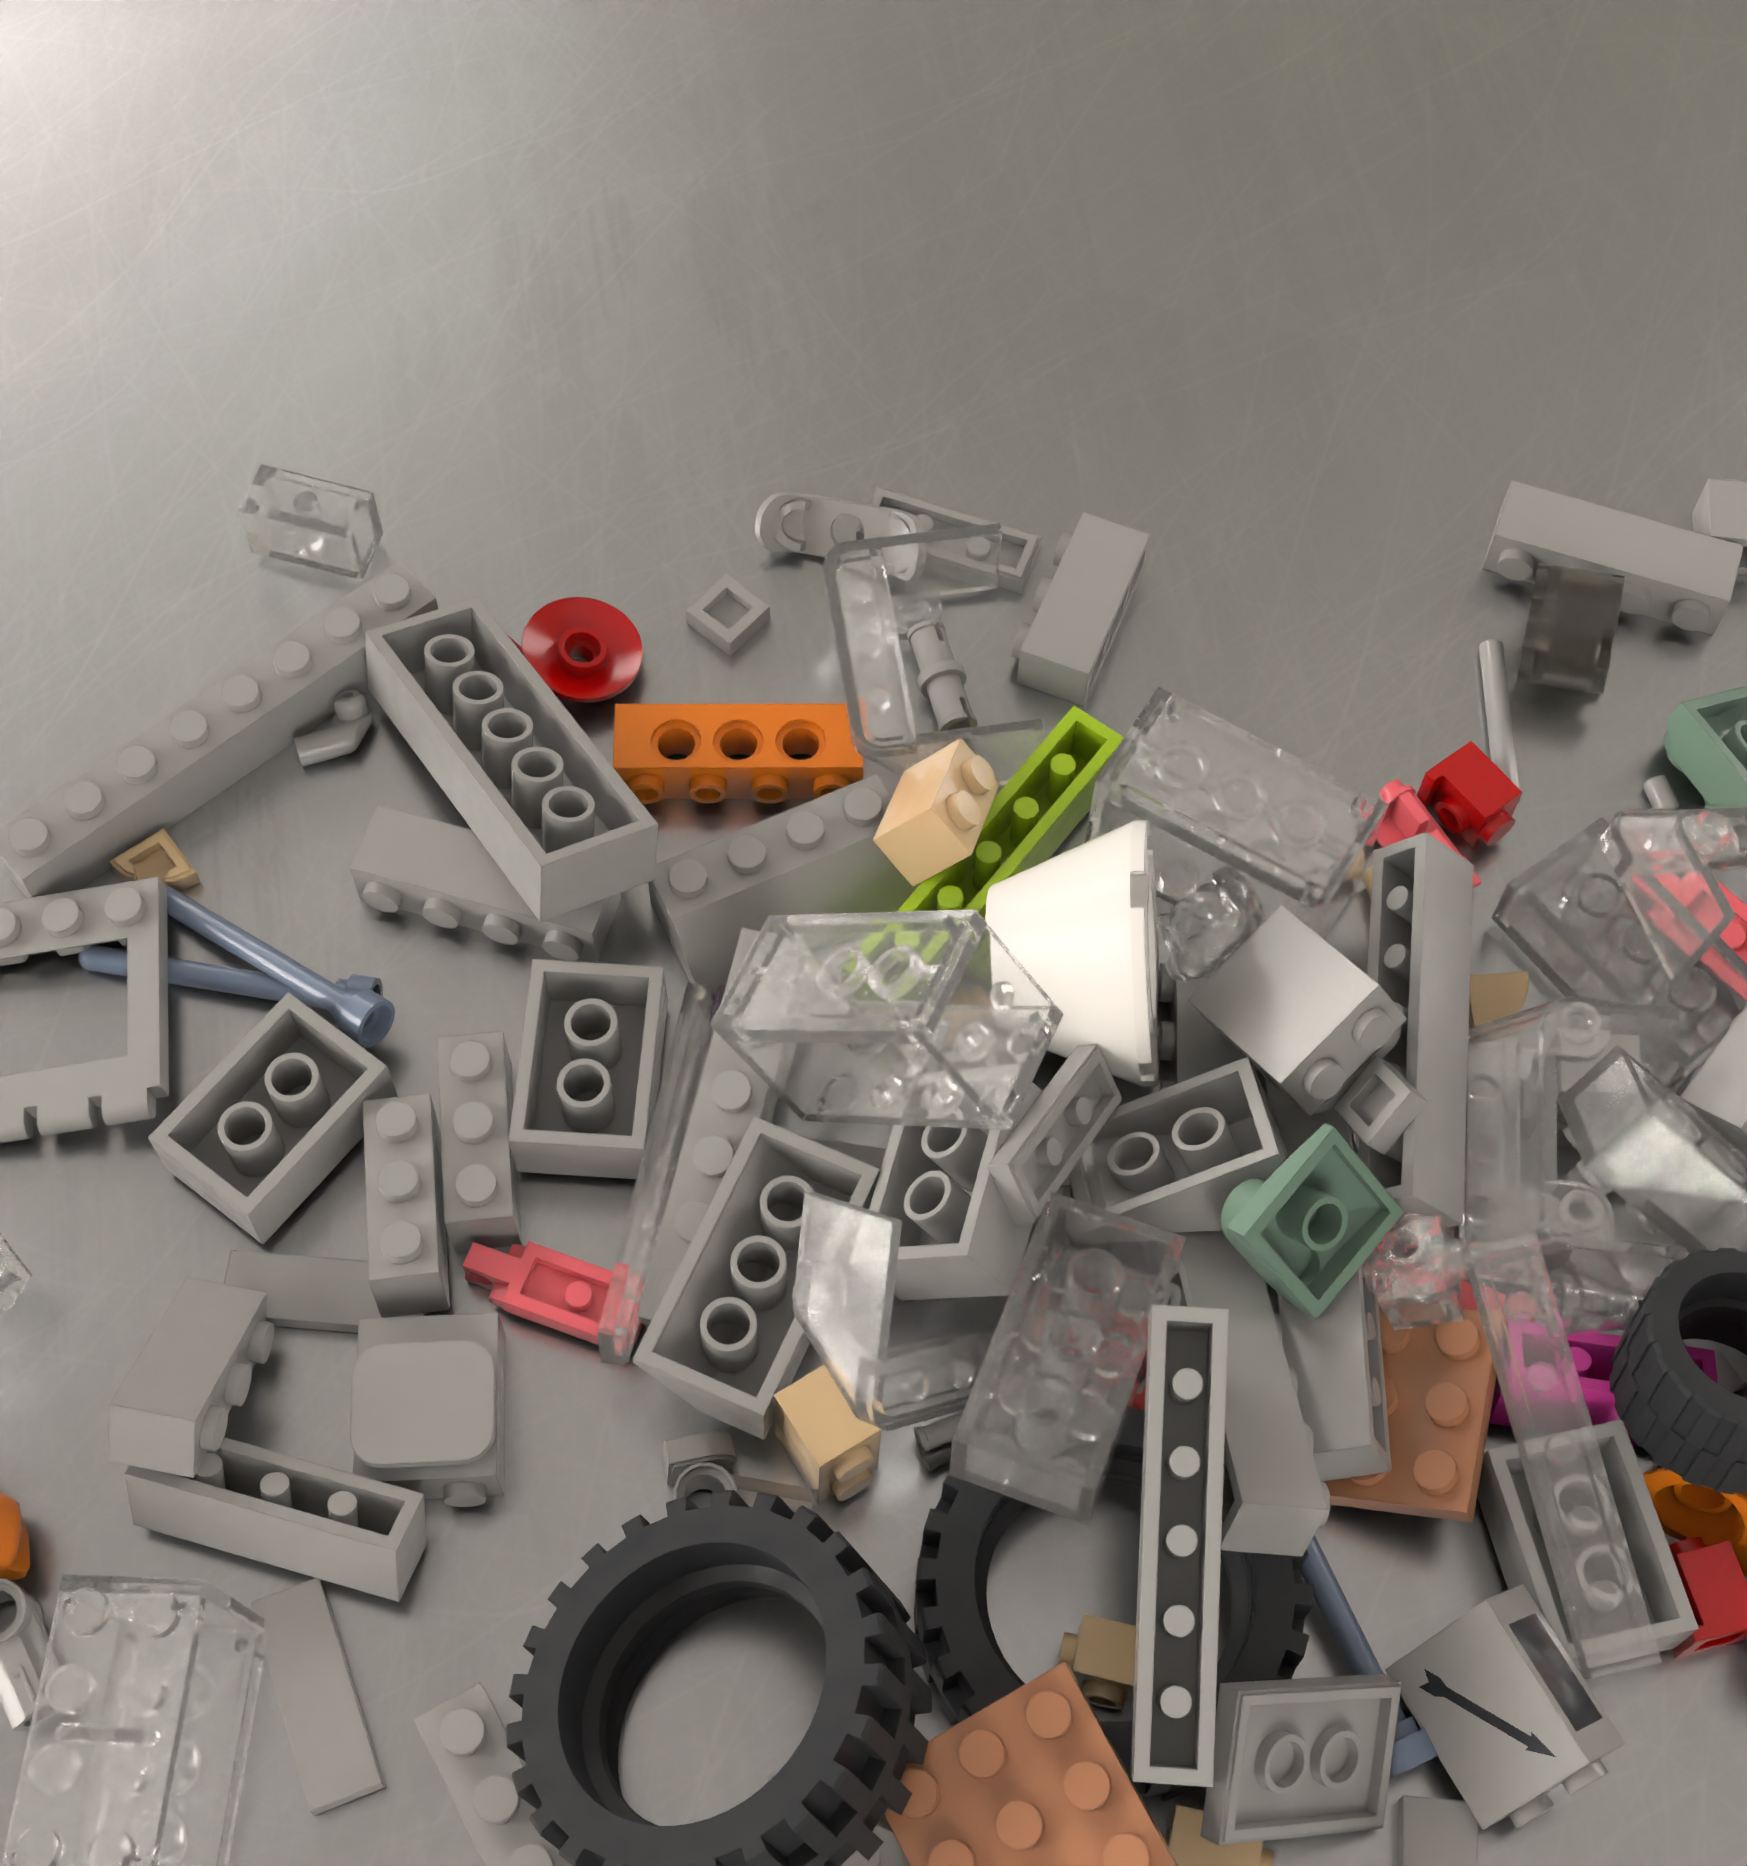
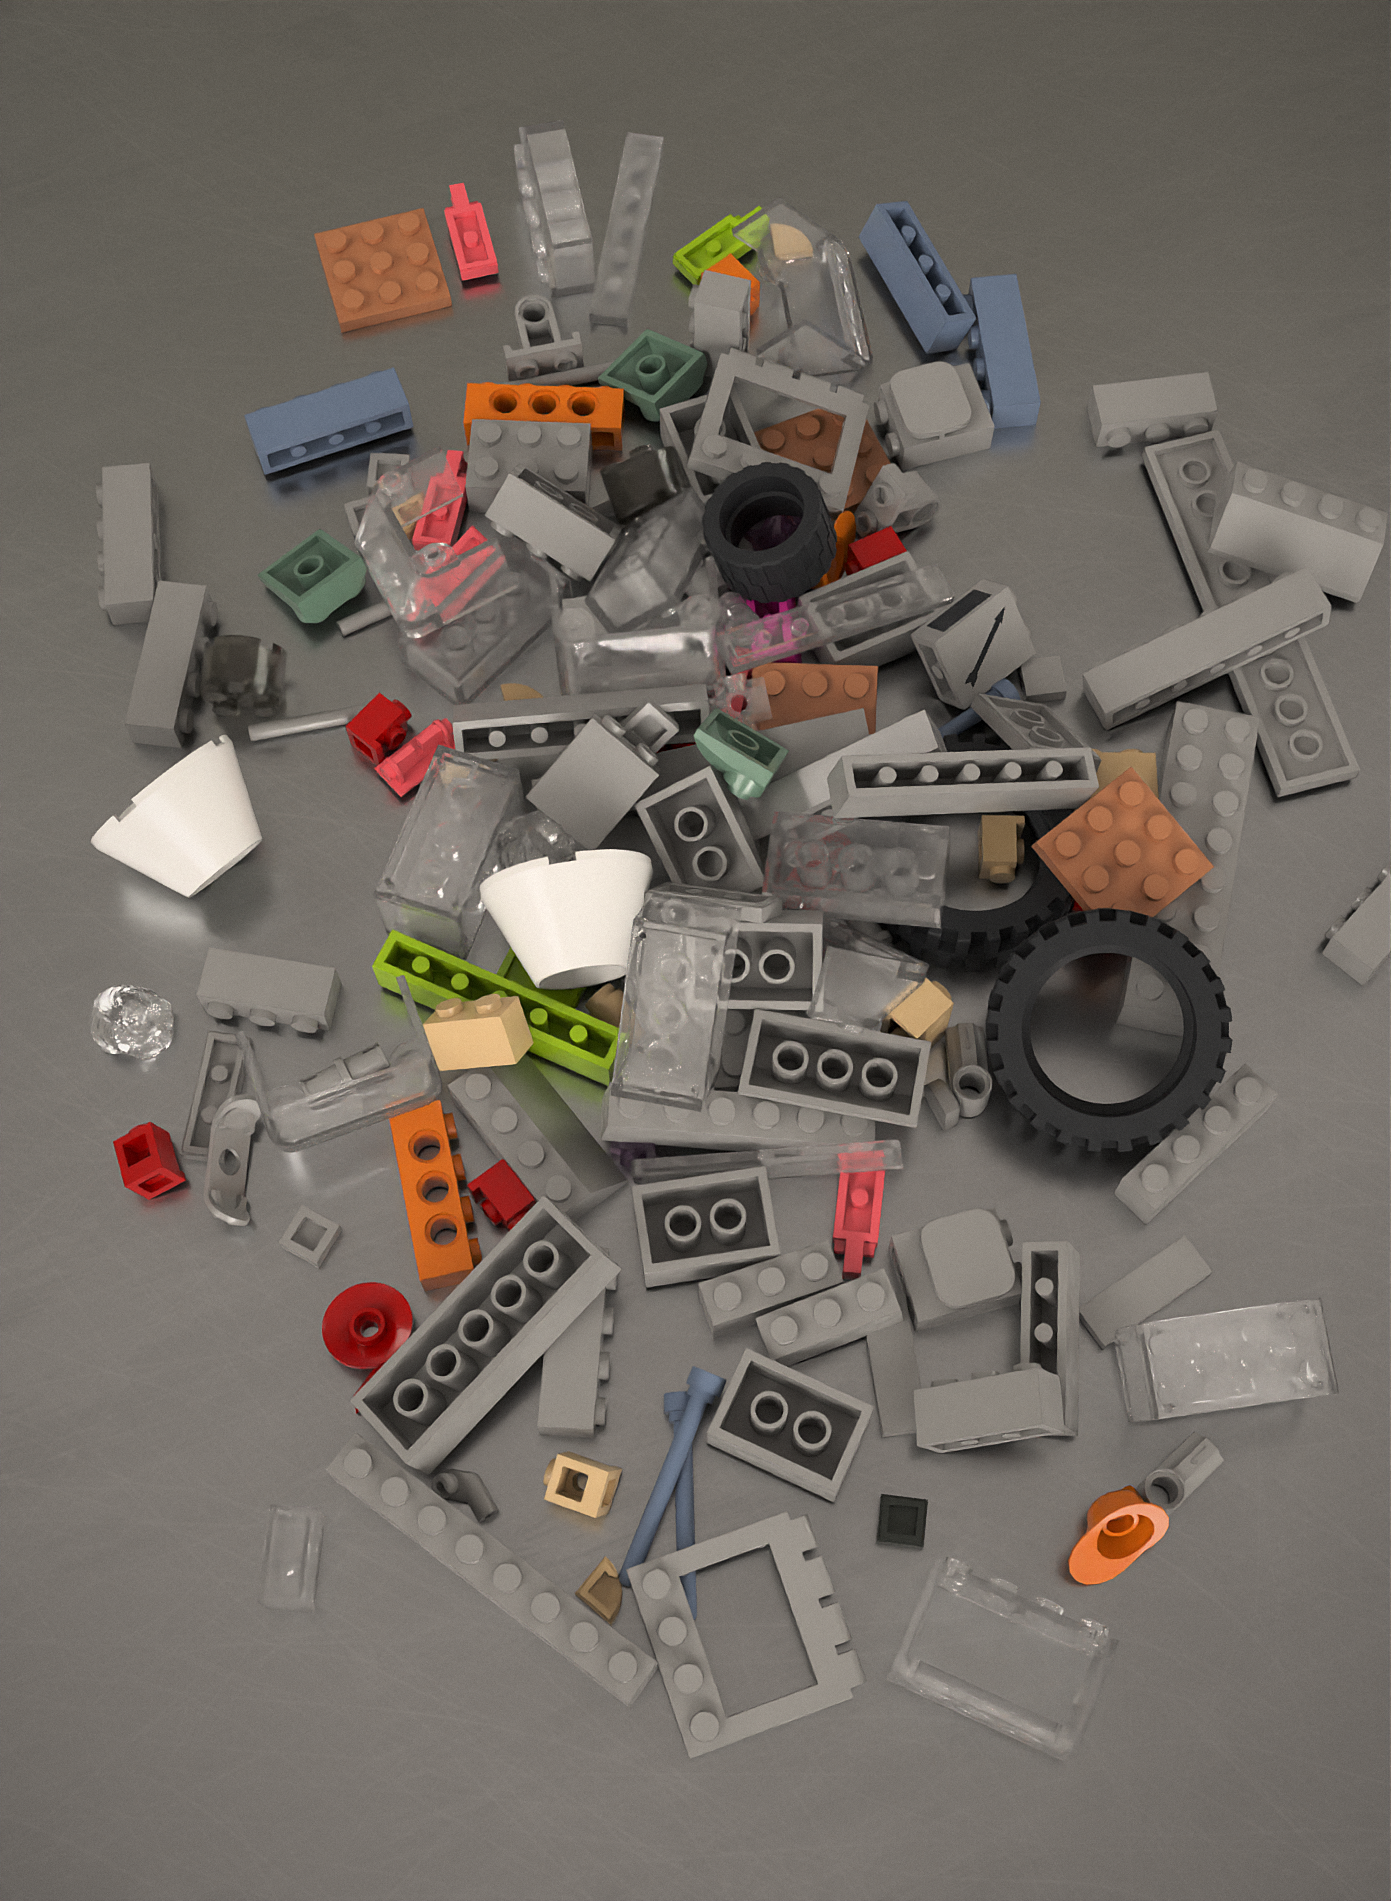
camera: 100 degrees left, 5 degrees up
none -> clear hair [89,985,174,1061]
none -> white cone [91,735,262,898]
none -> red brick [113,1122,186,1200]
none -> red brick [467,1159,536,1232]
none -> tan brick [543,1451,622,1518]
none -> pearl dark grey tile [876,1494,928,1549]

